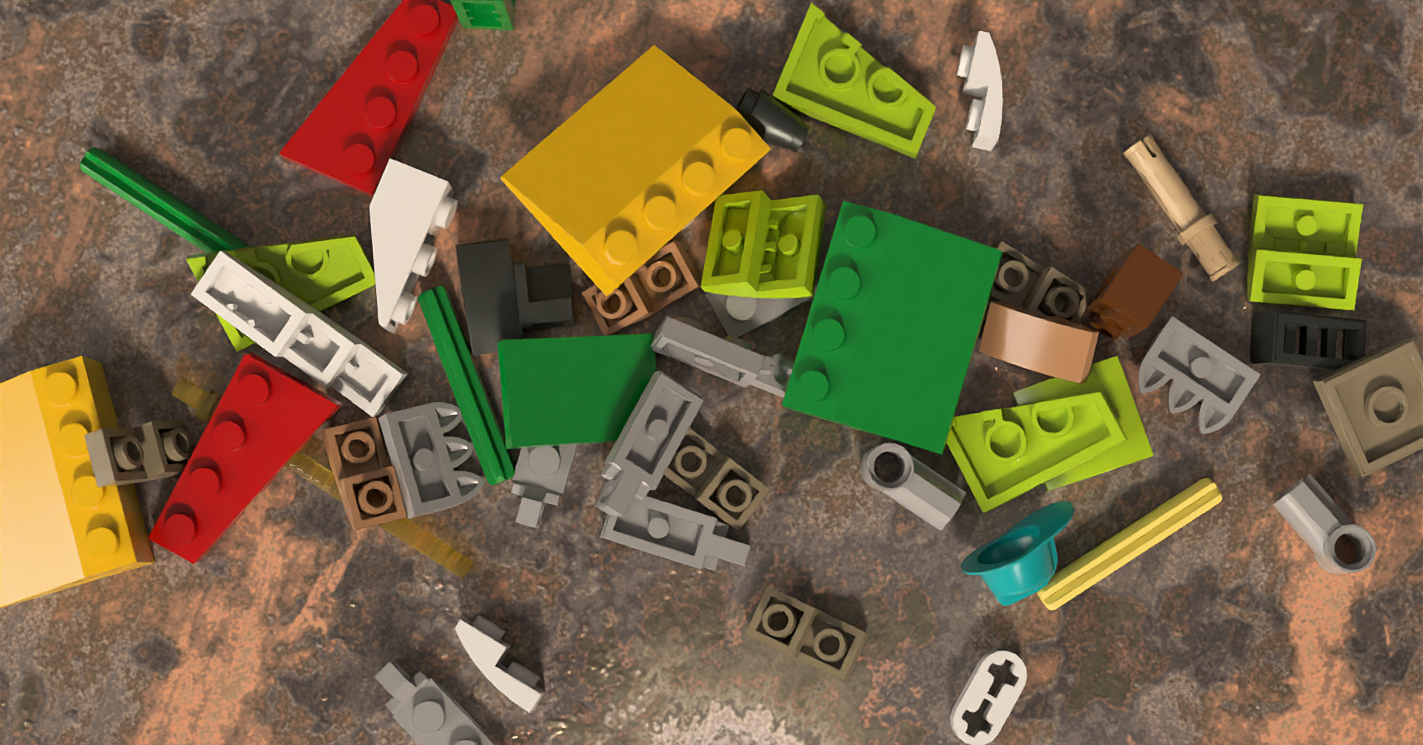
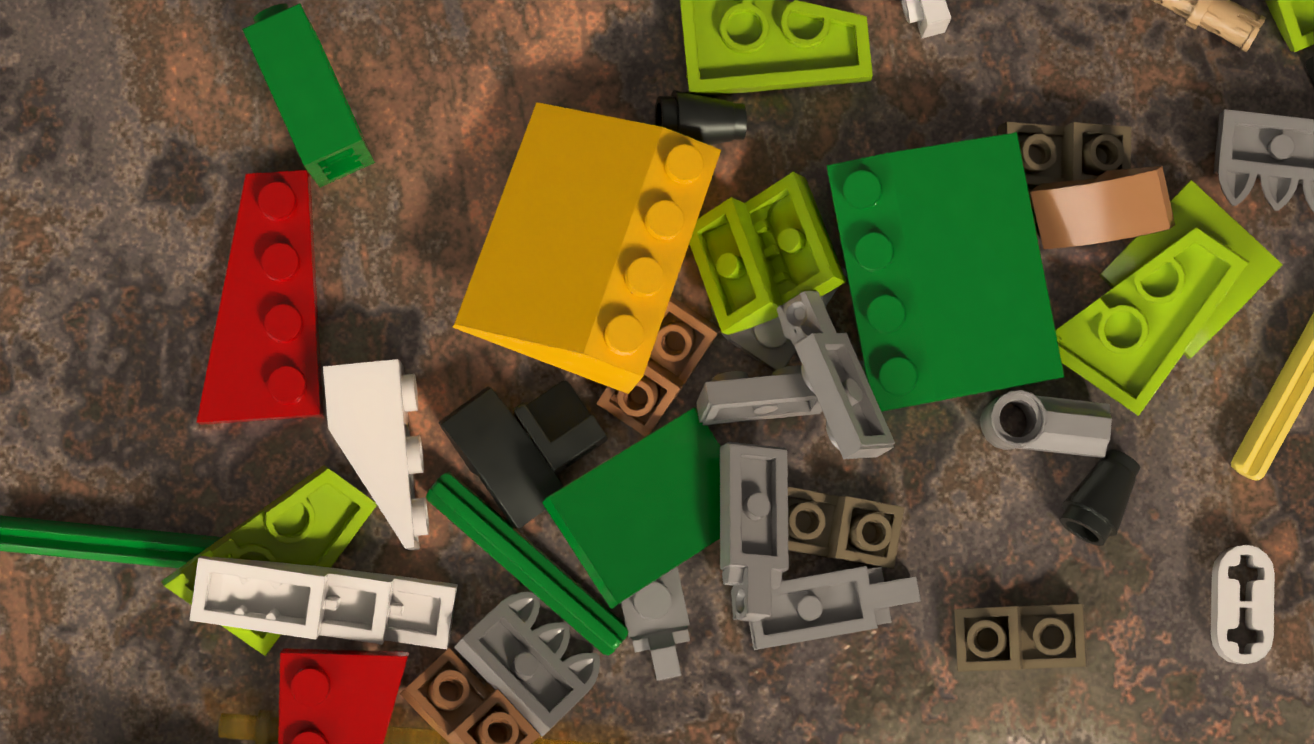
camera: 30 degrees left, 0 degrees up
teal piece [960,501,1075,606] -> none
reddish brown brick [1084,243,1184,340] -> none
none -> light grey hinge [777,291,895,459]
none -> pearl dark grey cone [1060,449,1141,546]

